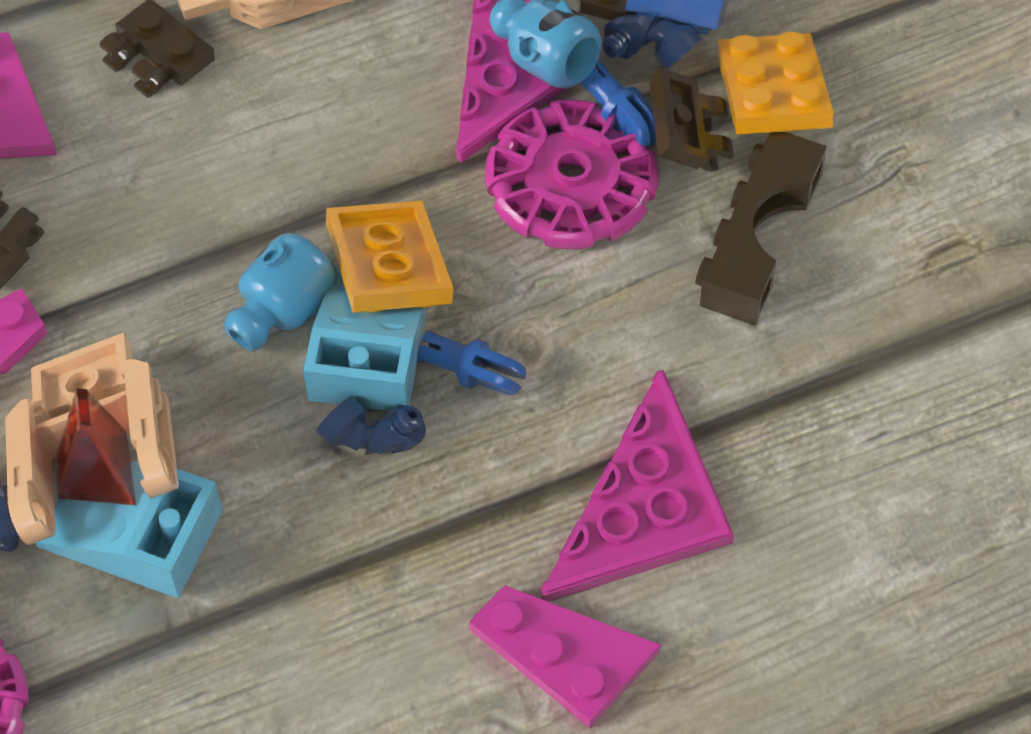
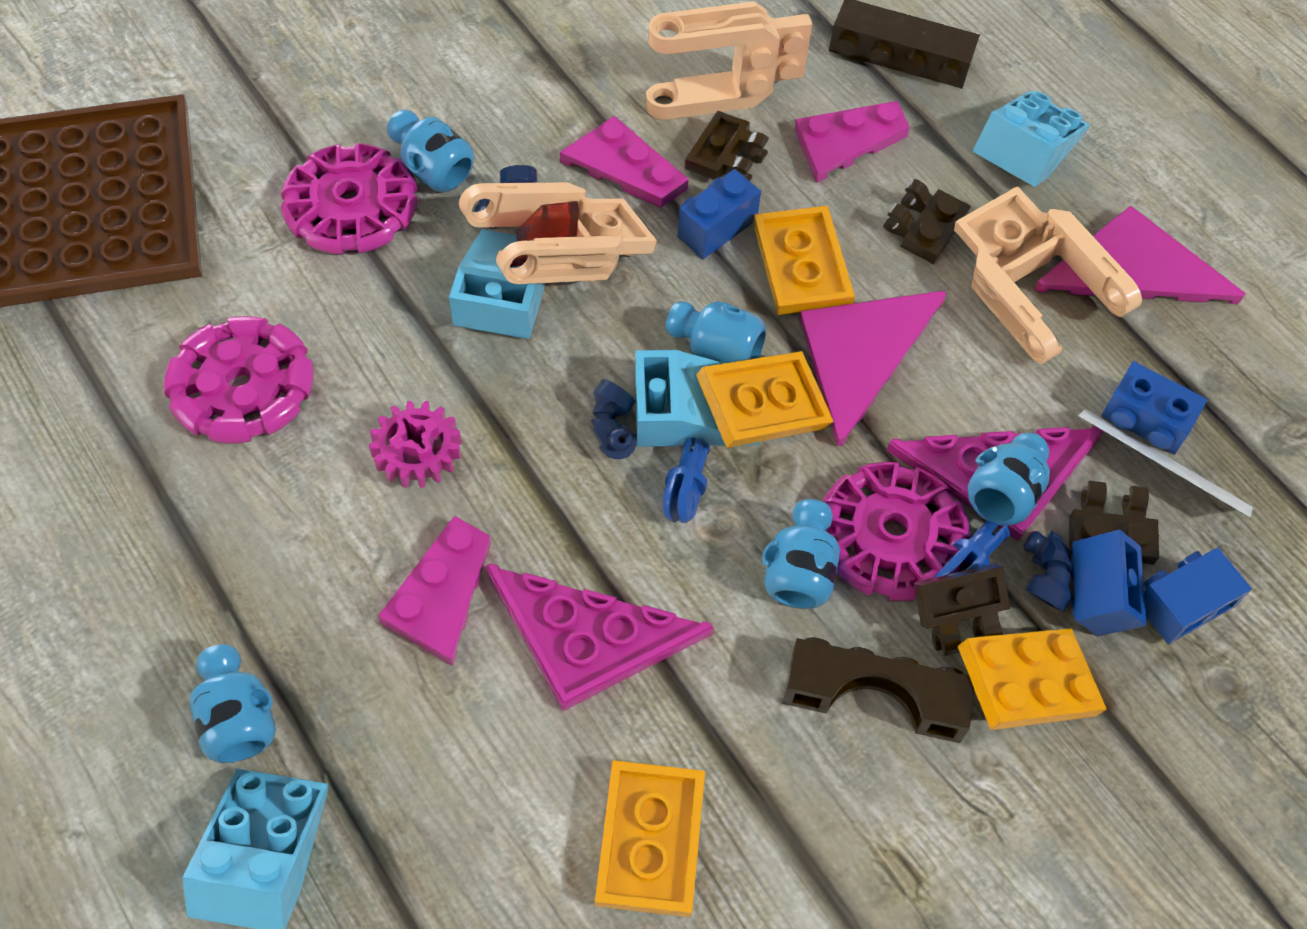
camera: 75 degrees right, 0 degrees up
none -> dark pink gear [369,401,462,488]
none -> light orange plate [595,760,705,918]
none -> blue brick [677,169,761,259]
none -> light orange plate [753,205,855,315]
none -> dark azure piece [762,499,840,609]
none -> dark pink tile [799,290,946,446]

